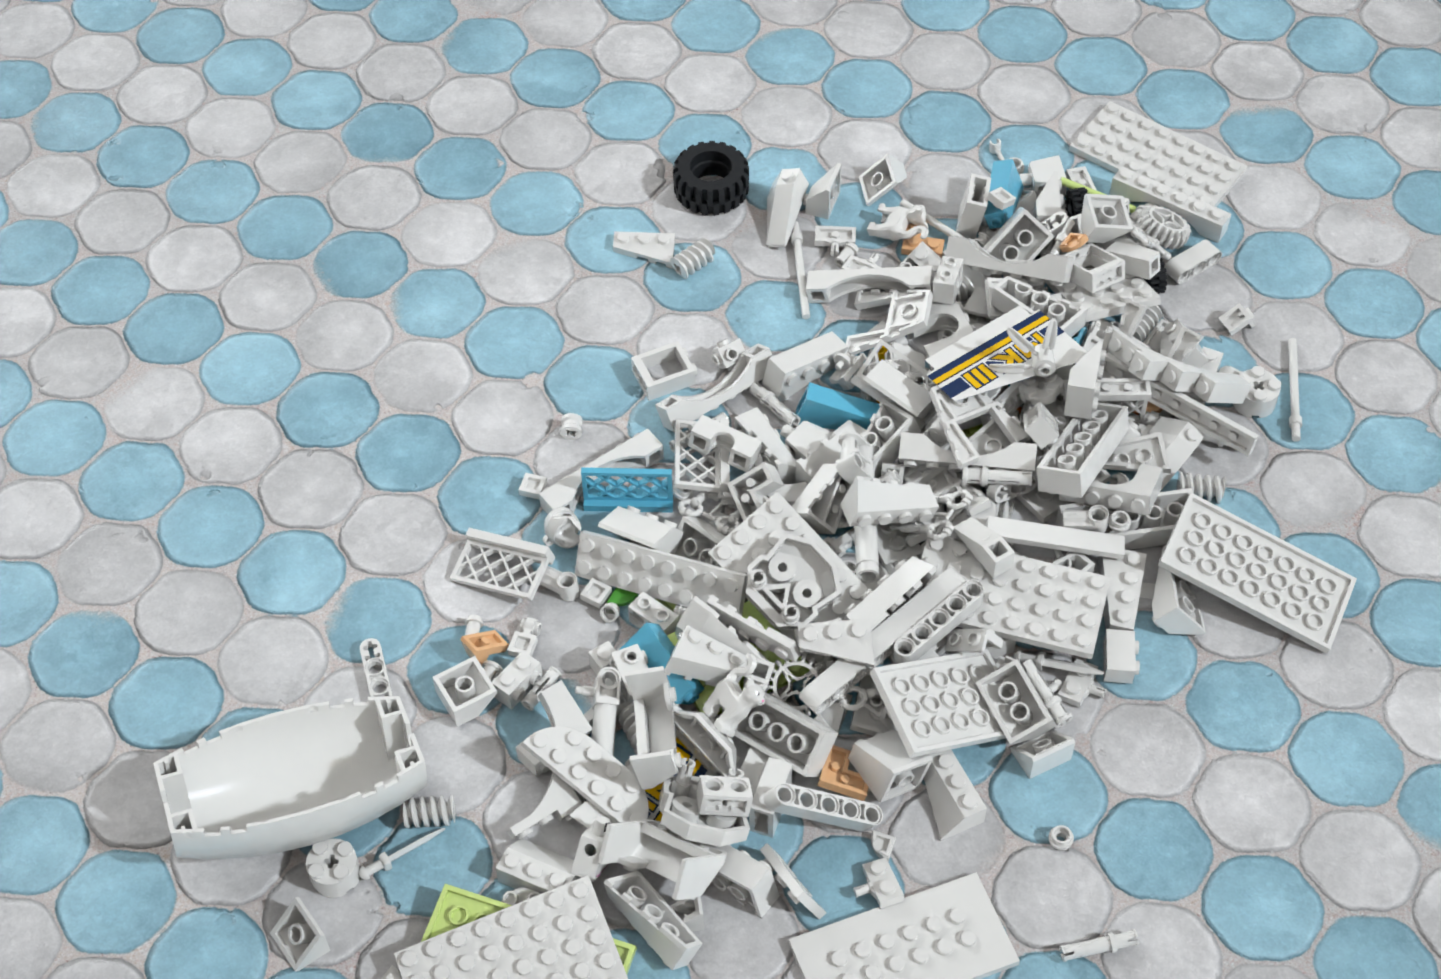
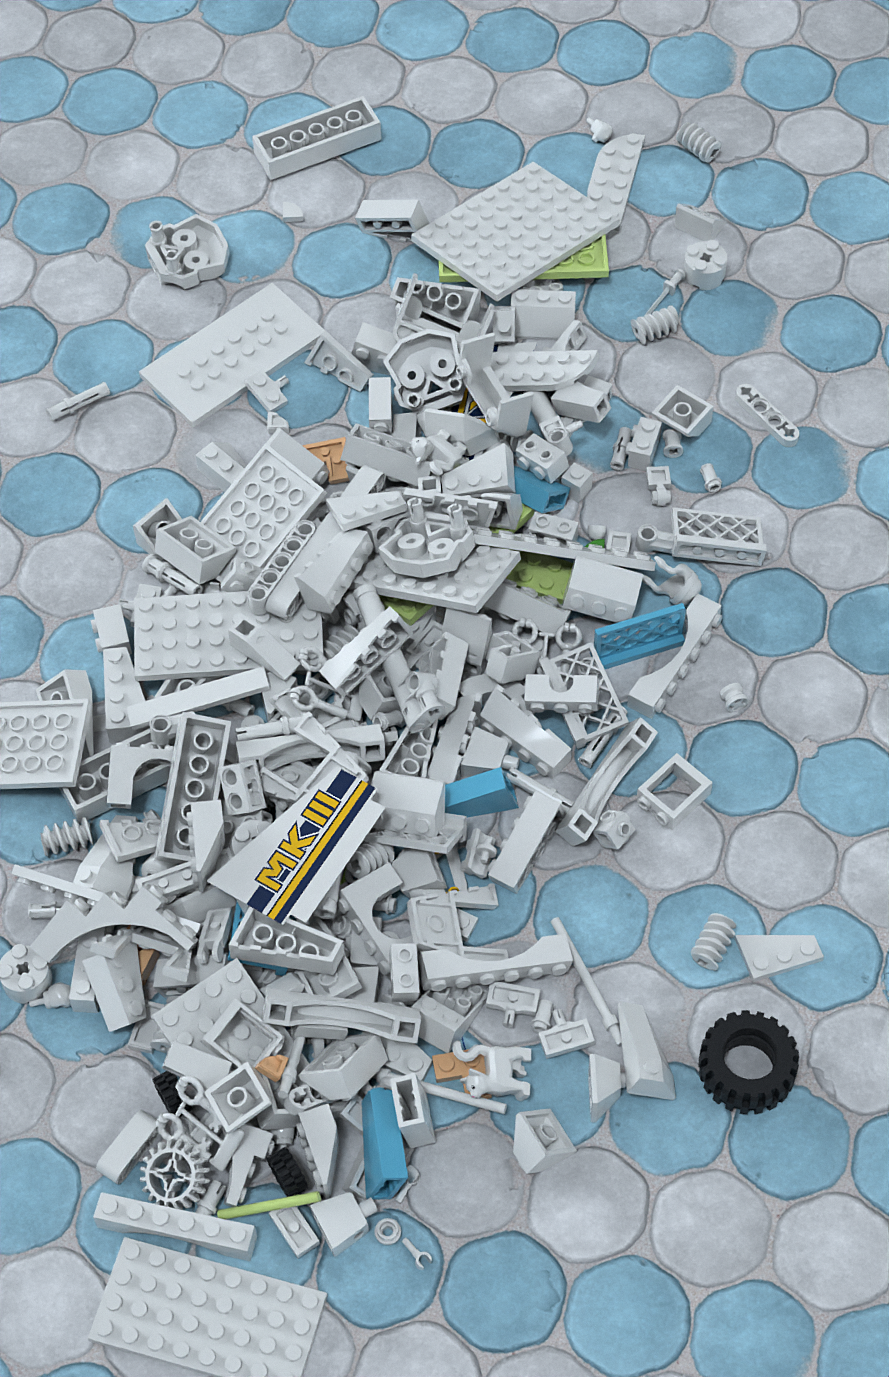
camera: 160 degrees right, 5 degrees up
white windscreen [153,696,427,859] -> none
light nougat slope [460,630,509,668] -> none
white plate [519,473,547,500] -> none
white brick [696,775,753,817] -> none
white beam [764,783,883,831] -> none
white plate [986,187,1016,210] -> none
white plant [989,318,1058,377] -> none
white plate [1048,825,1074,850] -> none
white plate [1108,510,1131,533] -> none
white bracket [1219,303,1255,336] -> none

